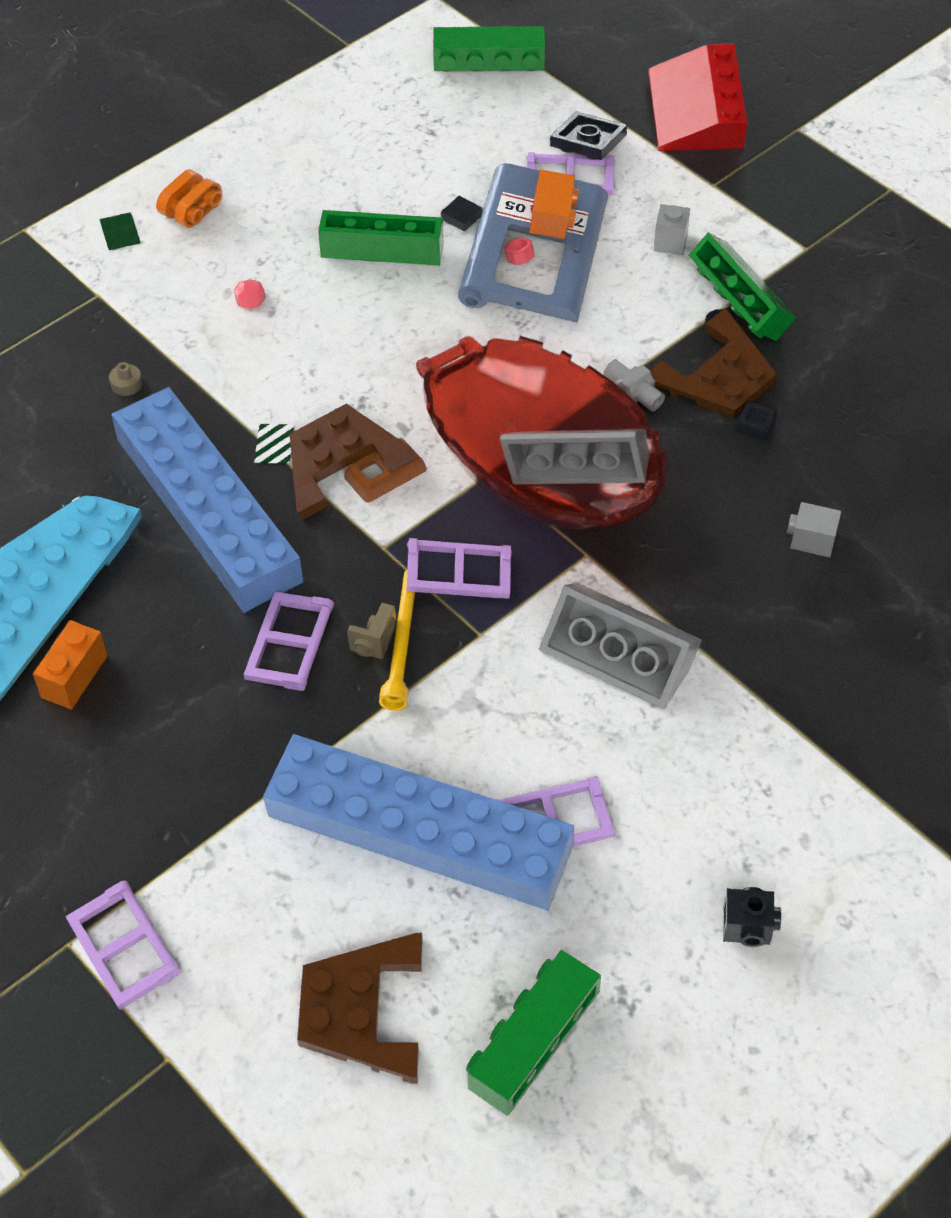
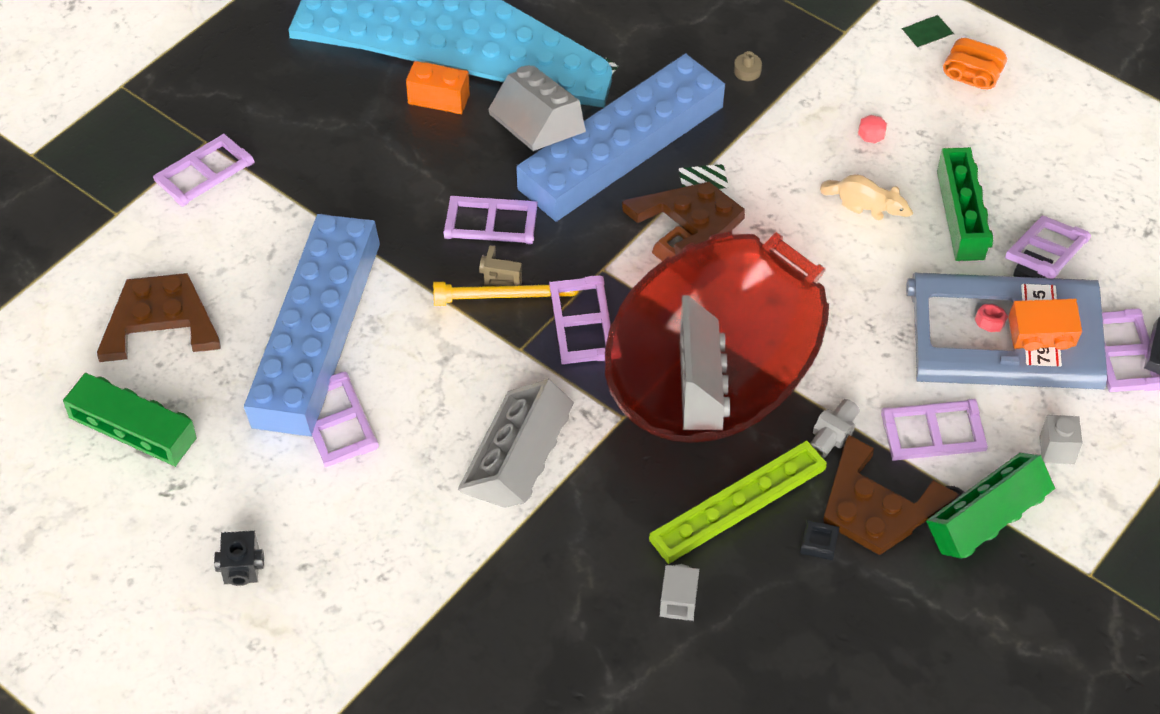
camera: 80 degrees right, 0 degrees up
none -> light grey slope [488,65,586,151]
none -> lime plate [649,441,827,564]
none -> animal [820,175,913,220]
none -> lavender window [881,399,988,461]
none -> lavender window [1005,215,1091,279]

